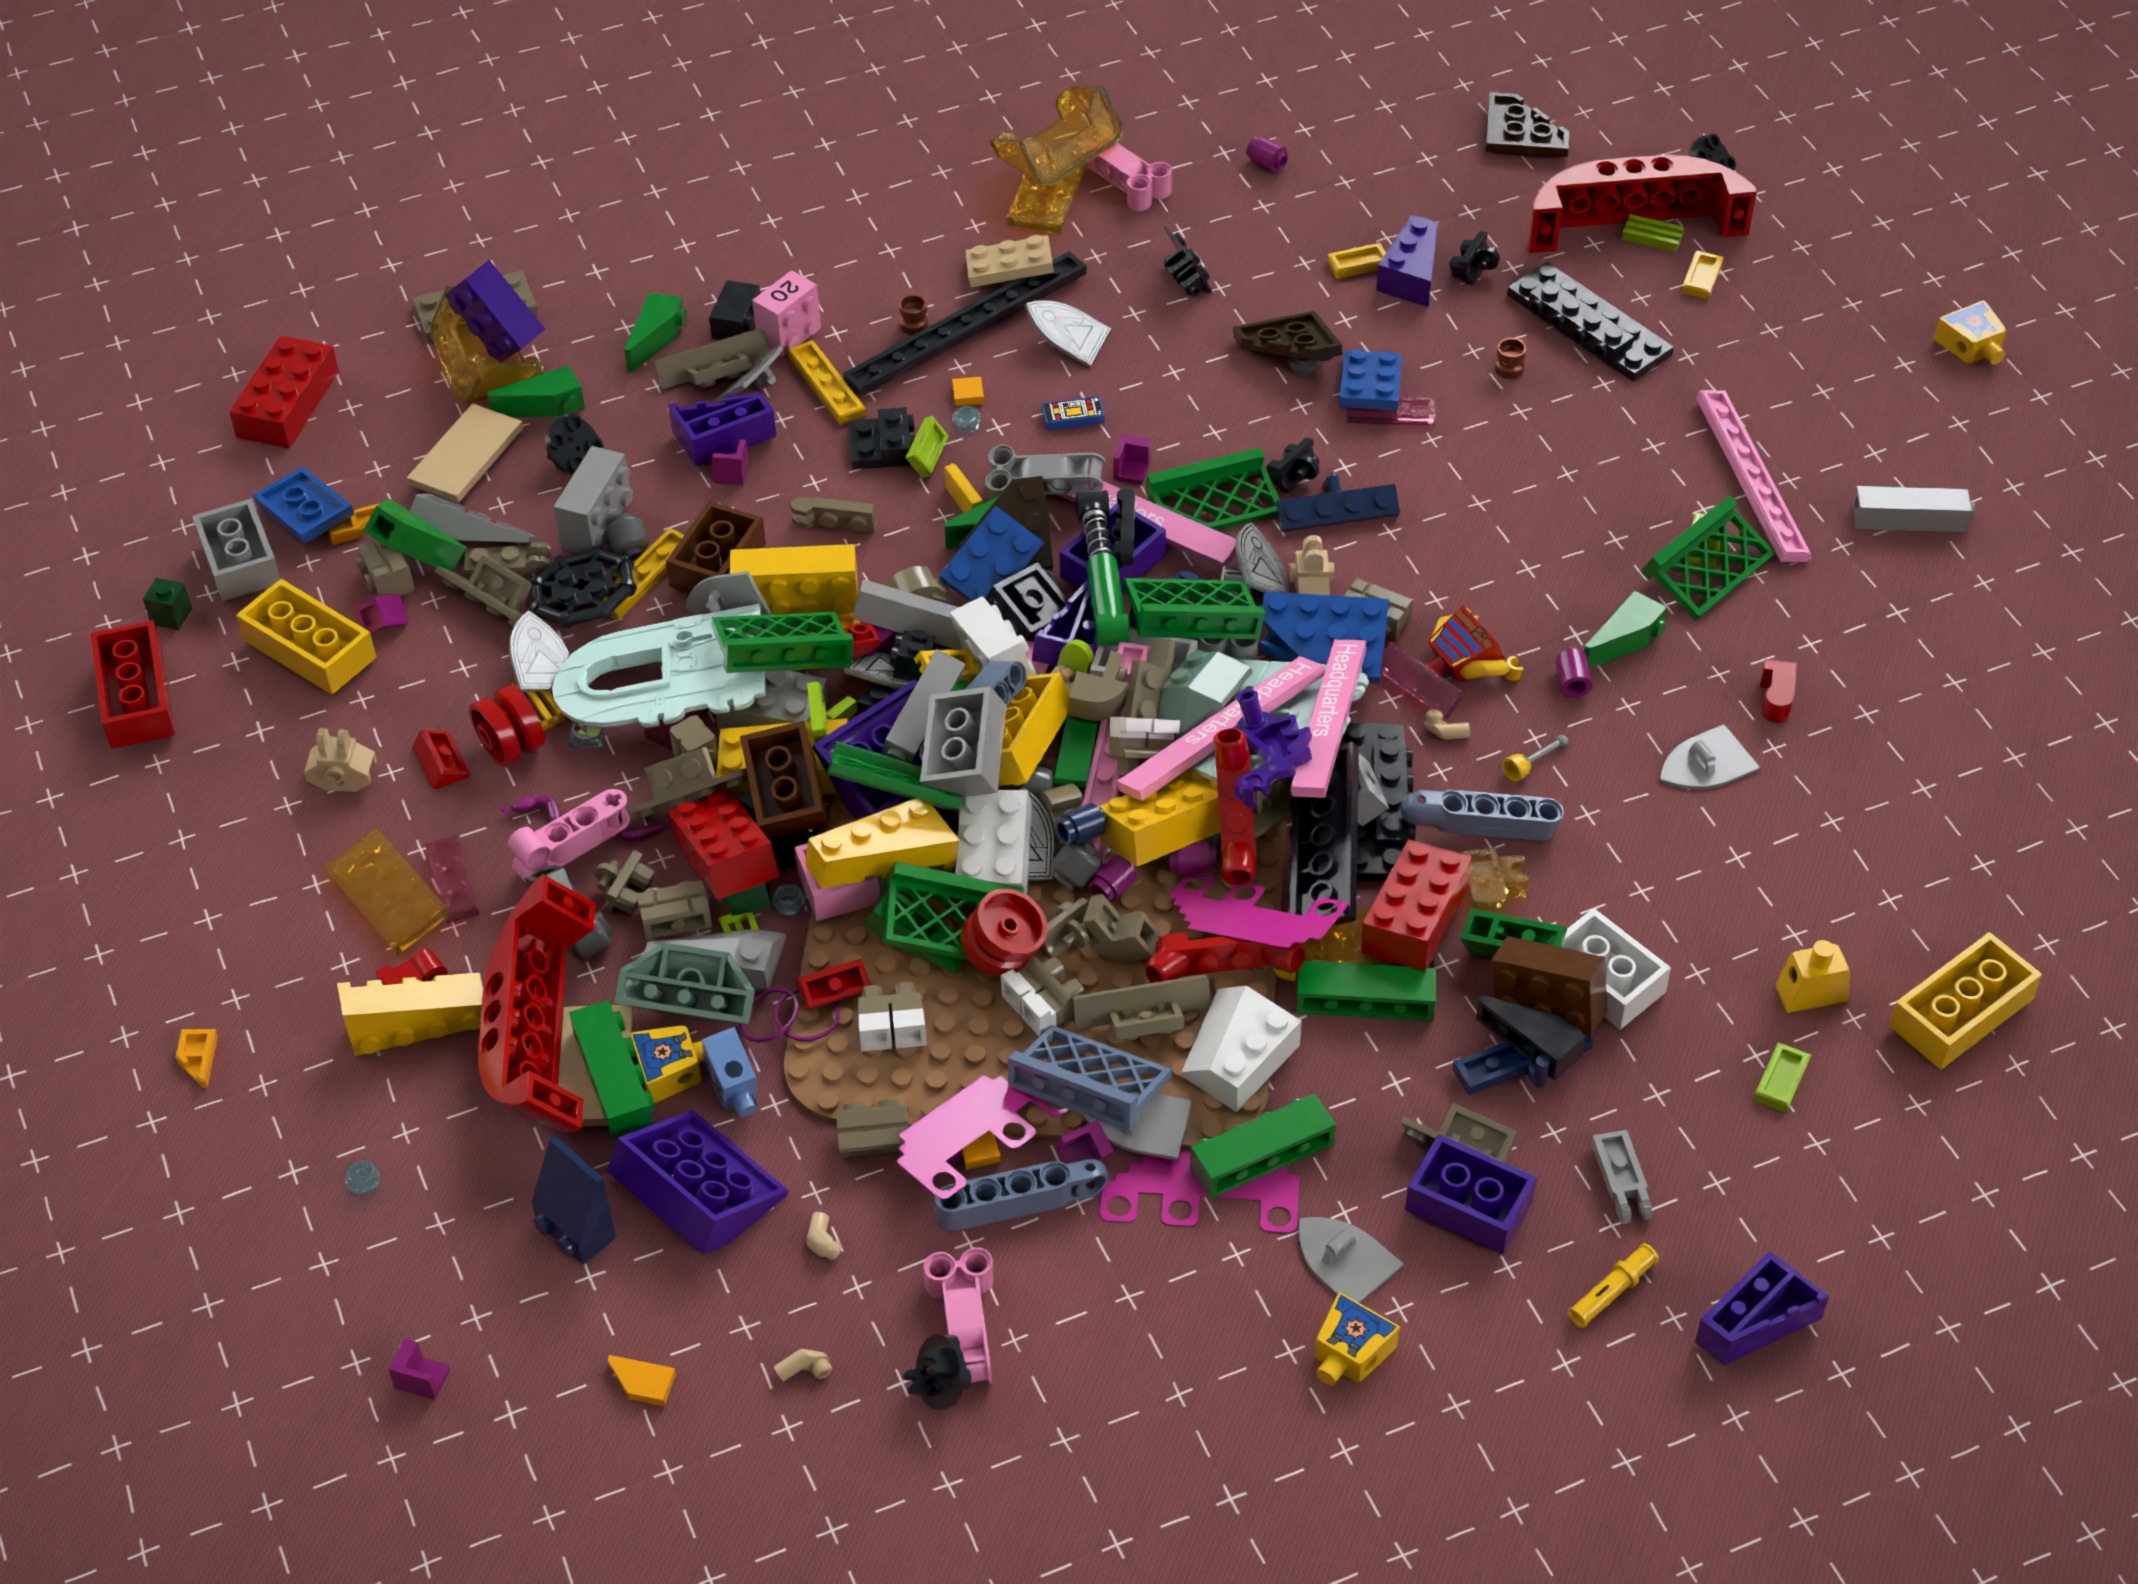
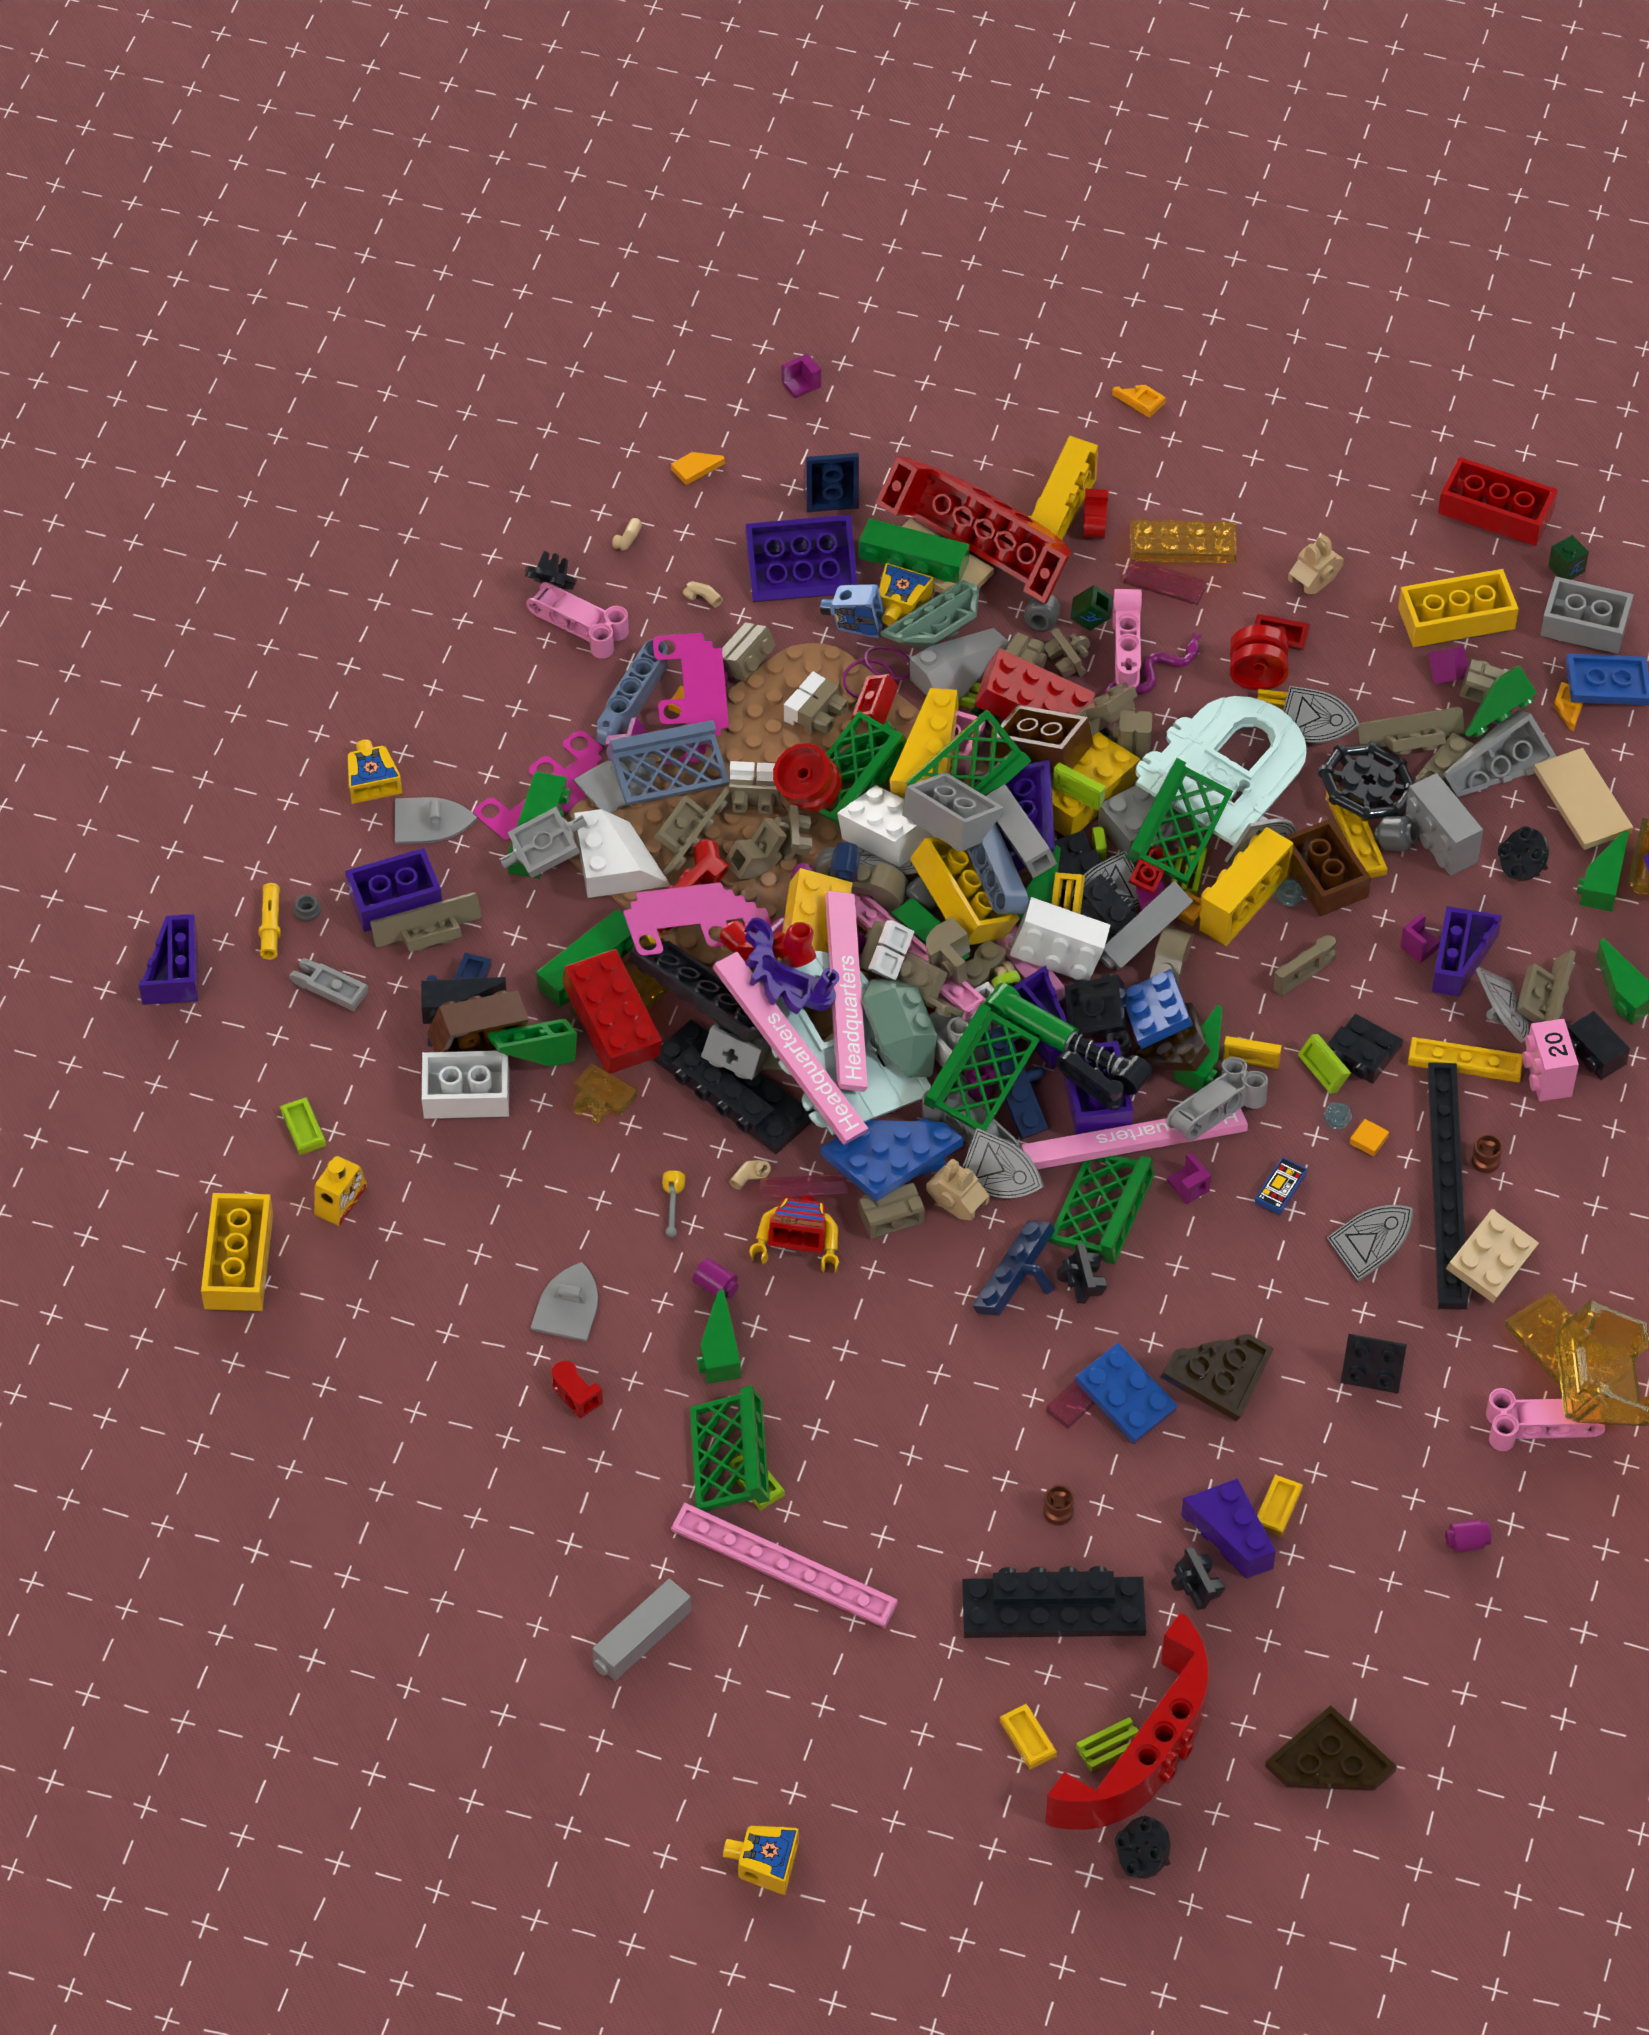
camera: 130 degrees right, 5 degrees up
clear light blue plate [345,1160,381,1194] -> none
sand blue piece [1401,790,1564,841] -> none
none -> dark grey plate [293,894,321,921]
none -> light grey plate [499,807,587,878]

